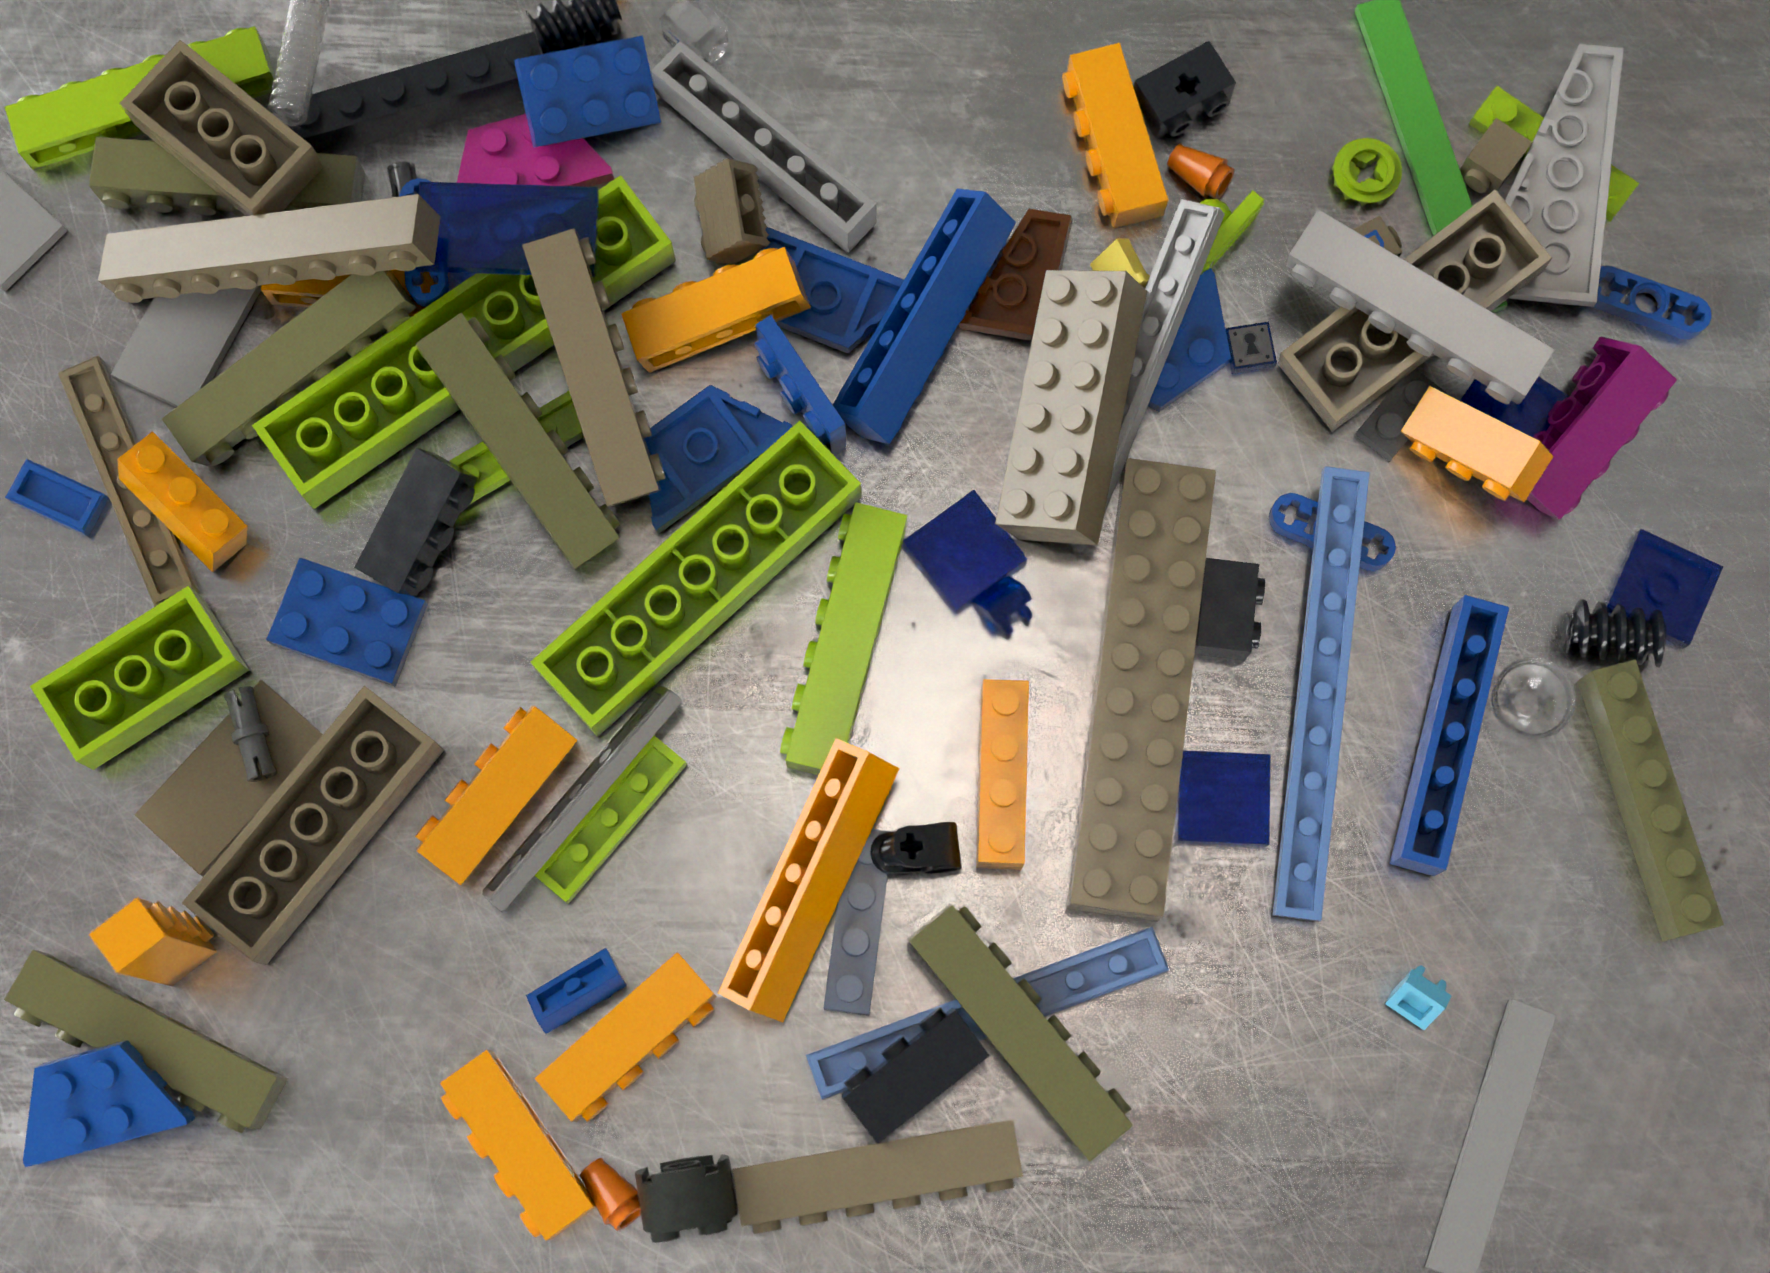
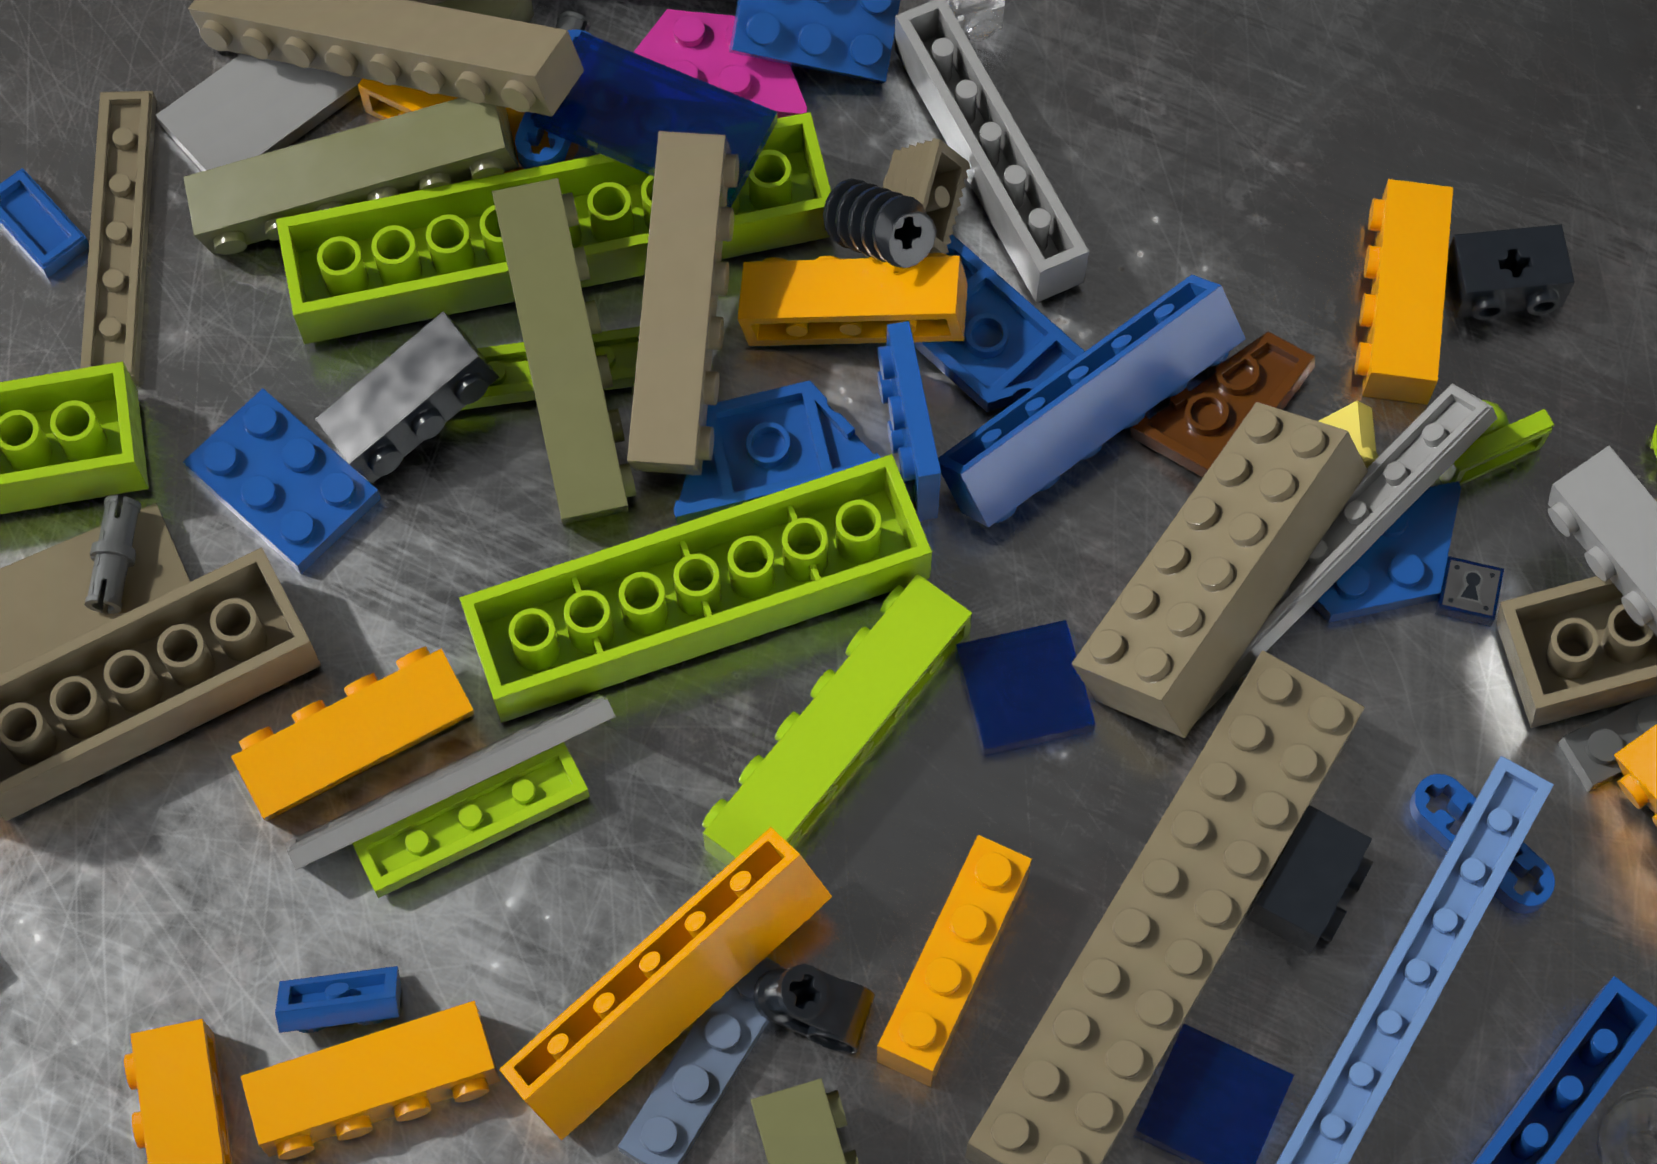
camera: 25 degrees right, 10 degrees down
light orange brick [117,431,248,572] -> none
clear blue tile [973,576,1033,635] -> none
orange cone [1167,144,1234,199] -> none
none -> black piece [823,178,937,268]

